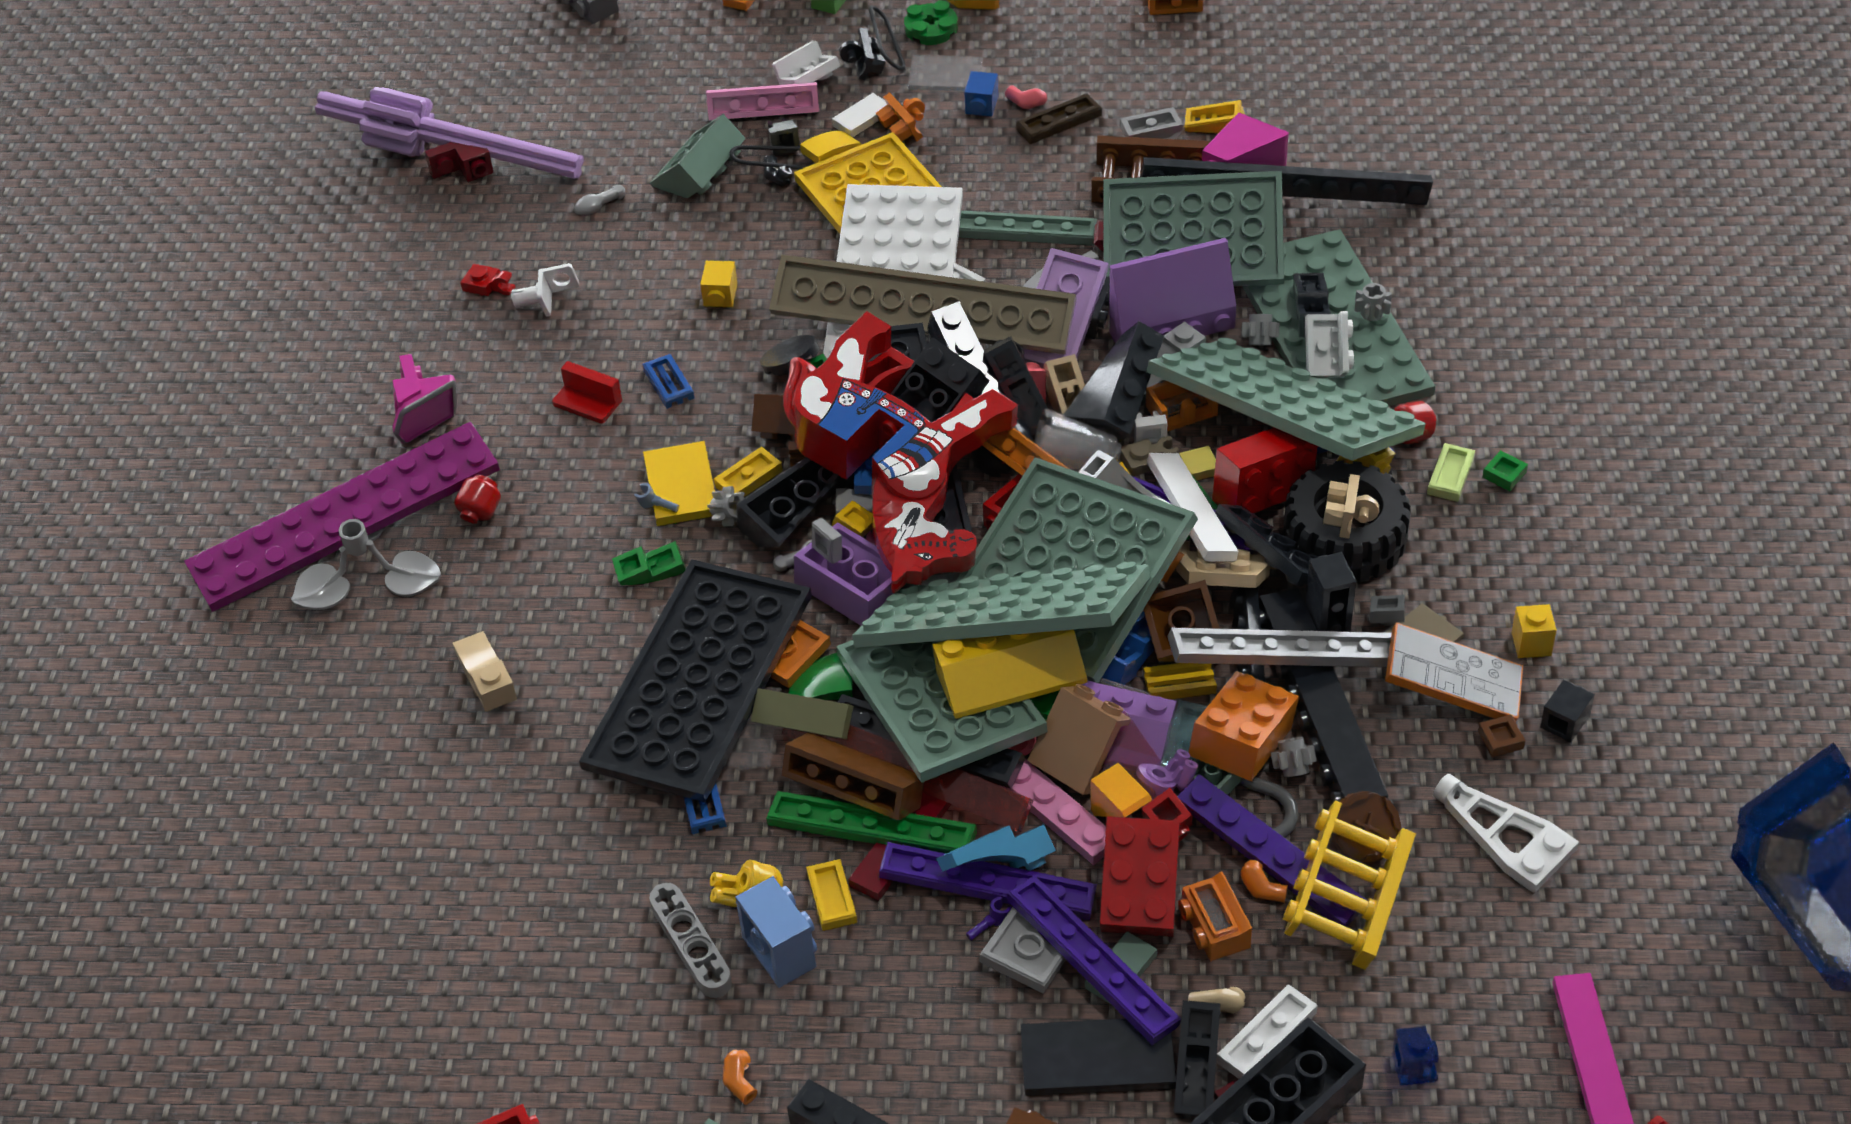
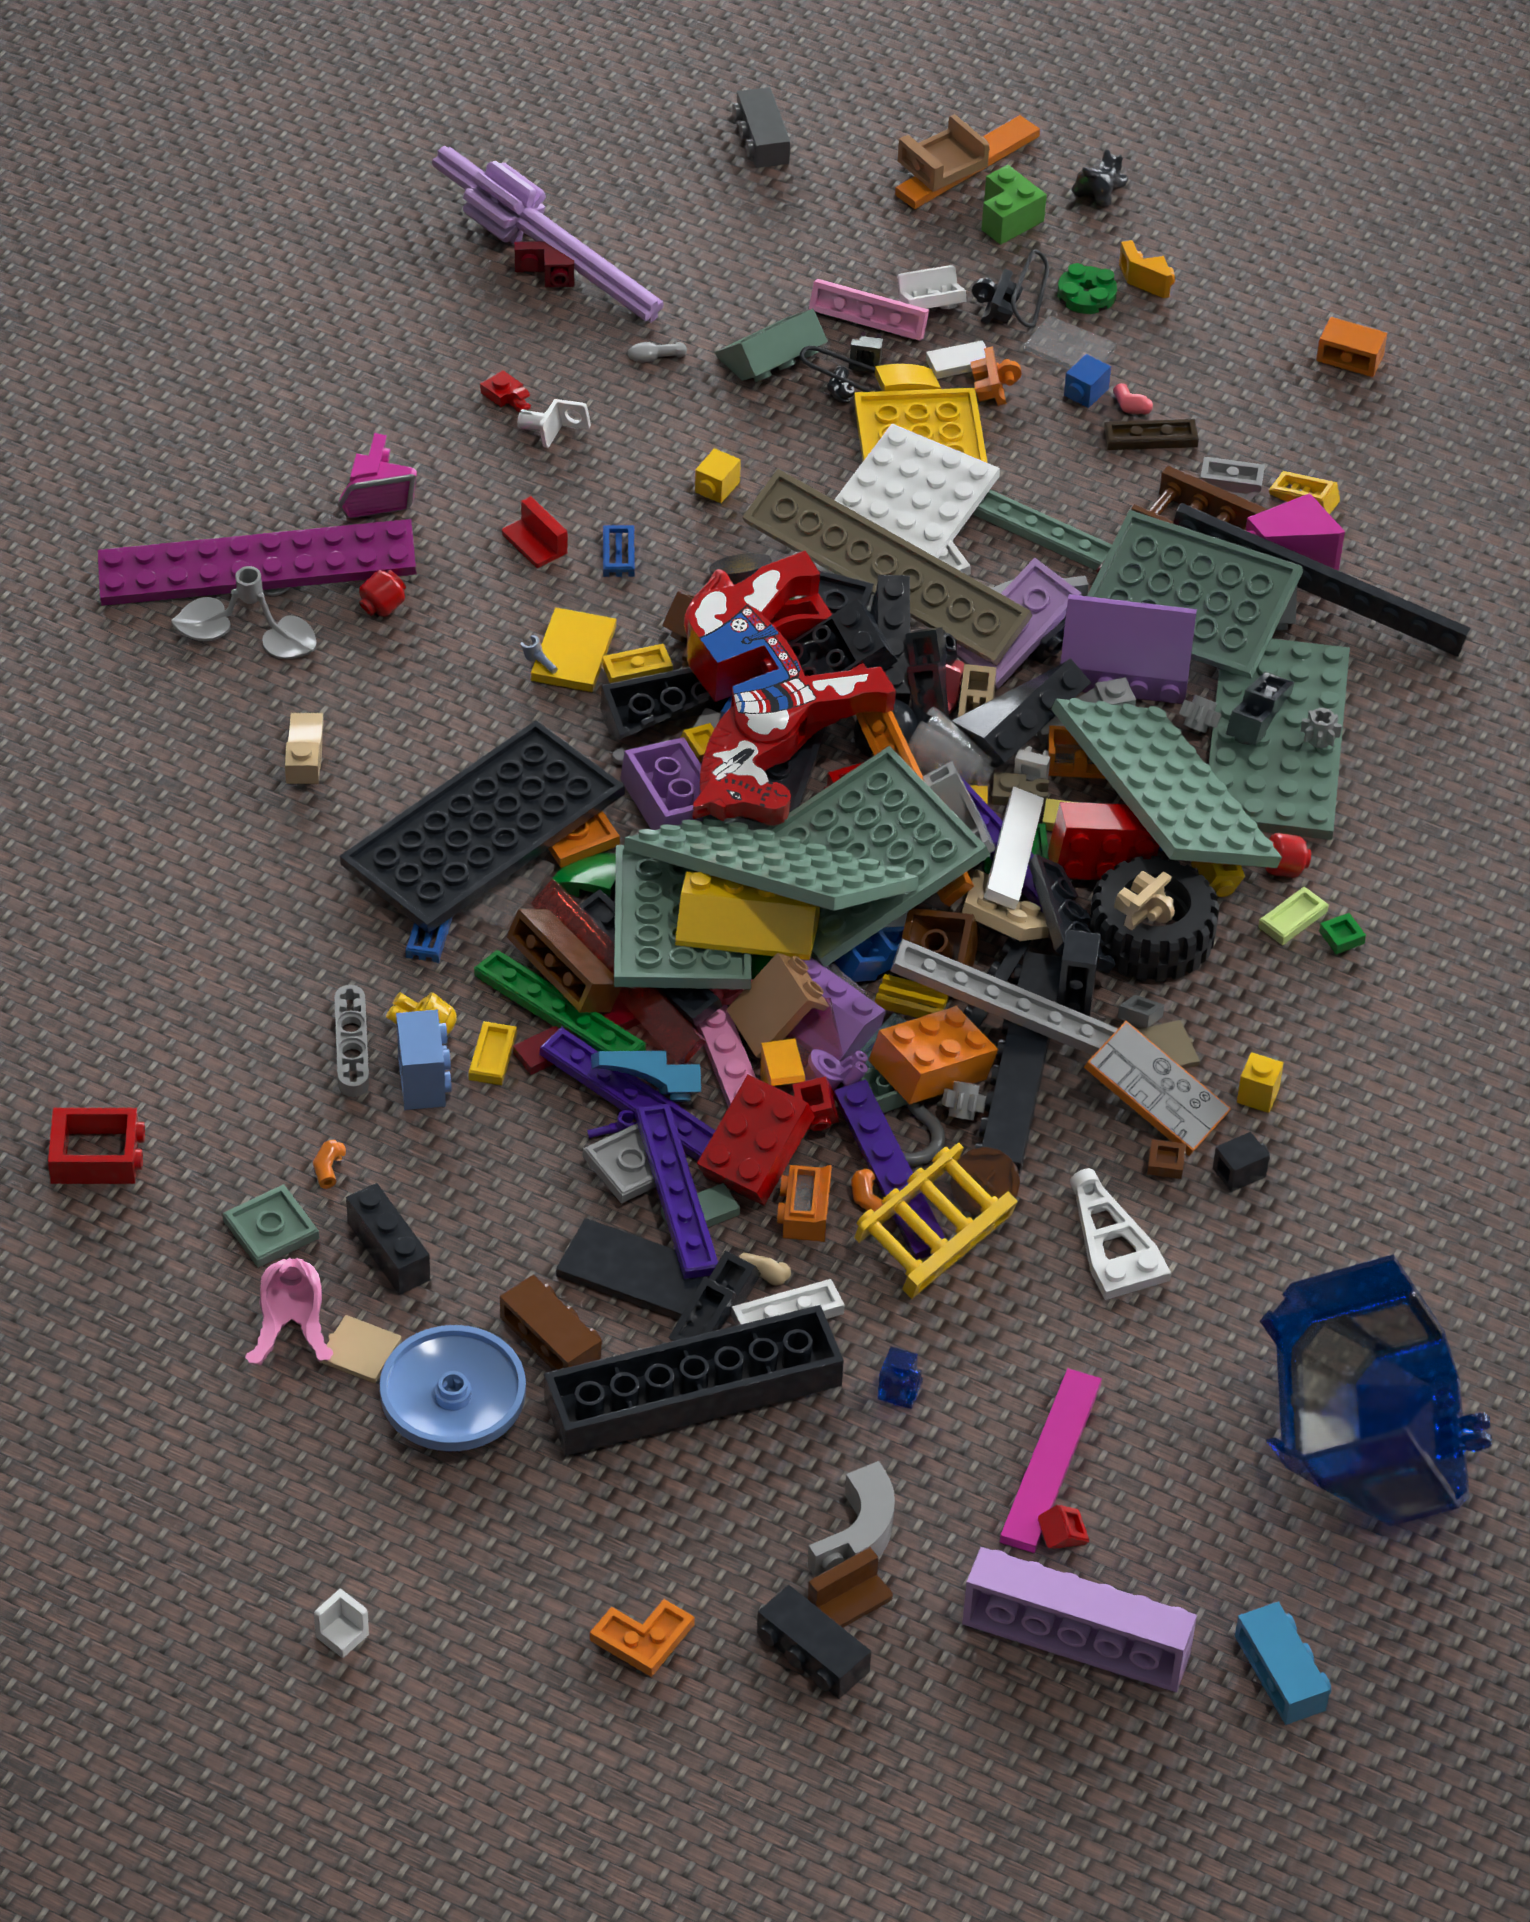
camera: 20 degrees right, 0 degrees up
green slope [612,541,686,585] -> none
light grey gear [707,486,745,526] -> none
olive tile [751,688,854,740] -> none
light grey tile [812,518,842,564] -> none
white bracket [1305,311,1354,378] -> none

